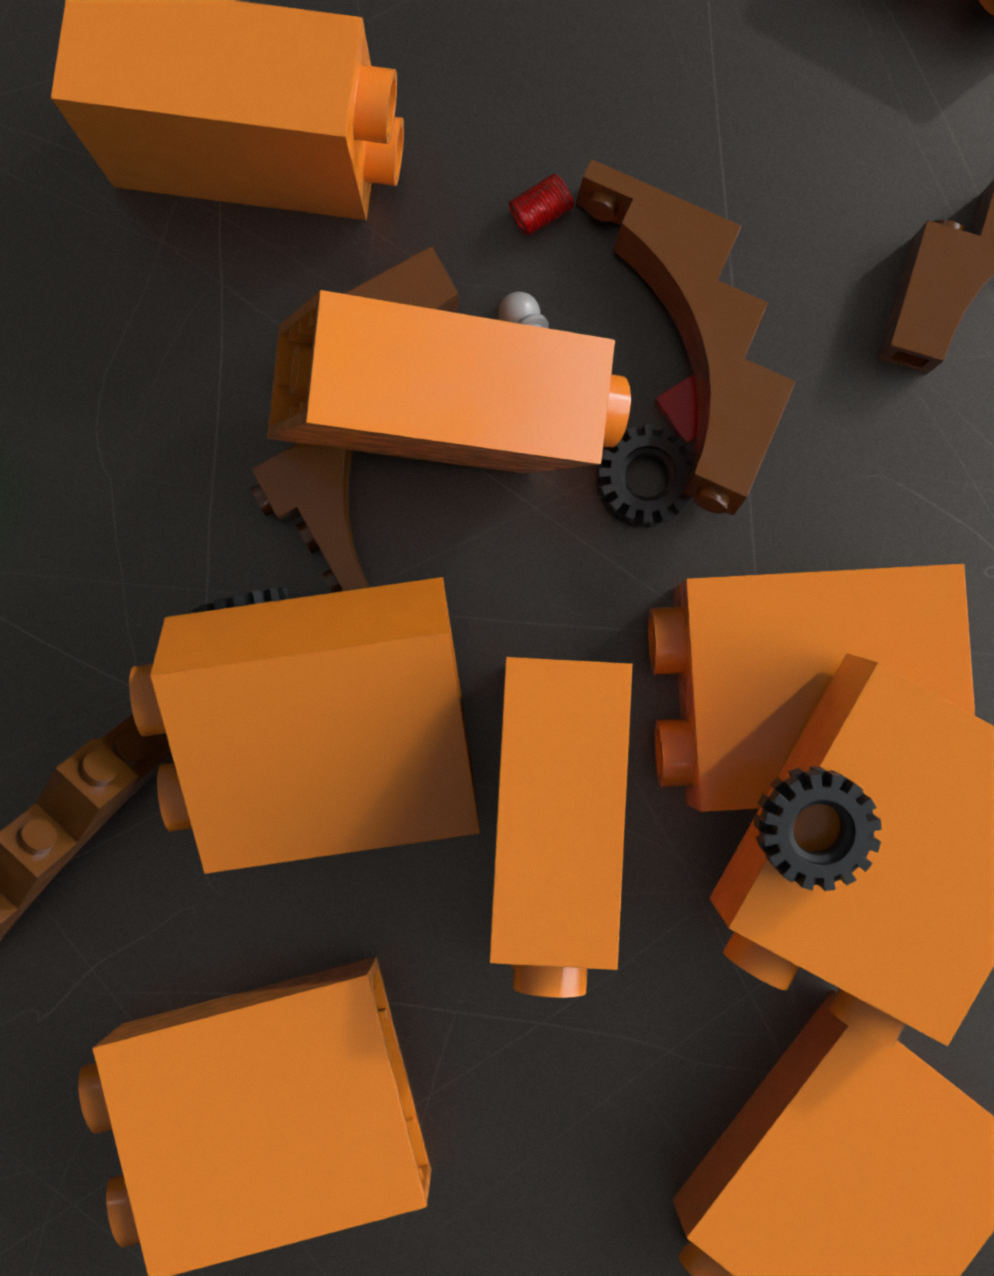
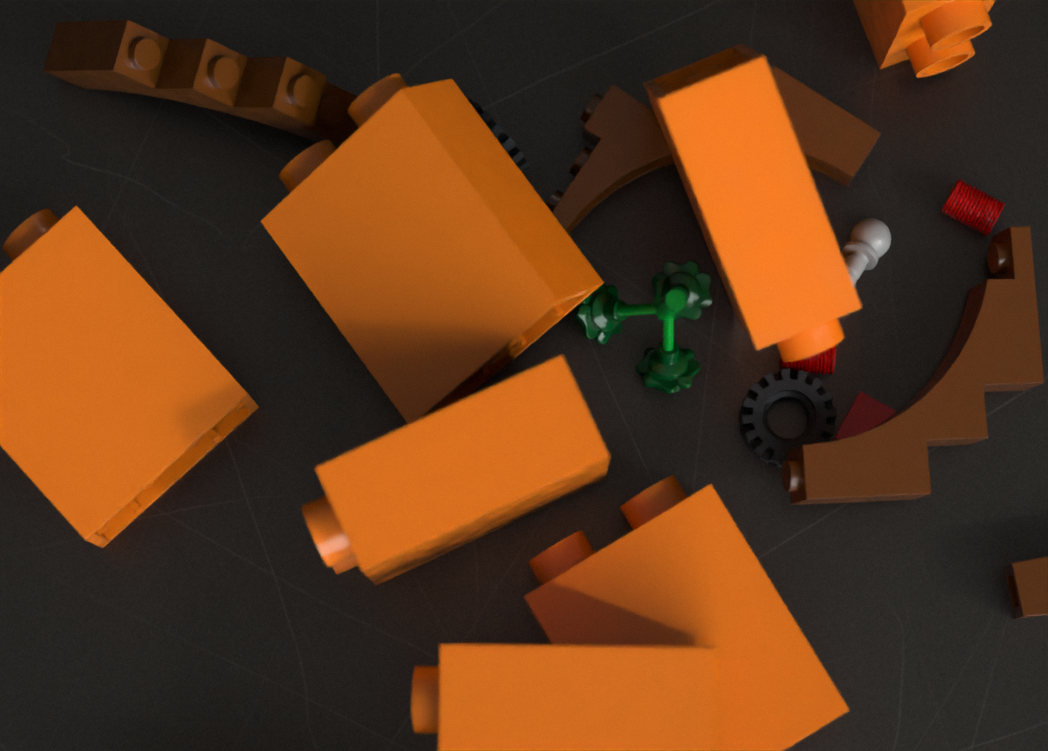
camera: 70 degrees right, 5 degrees down
black tyre [754,766,882,891] -> none
none -> dark green plant [575,260,713,394]

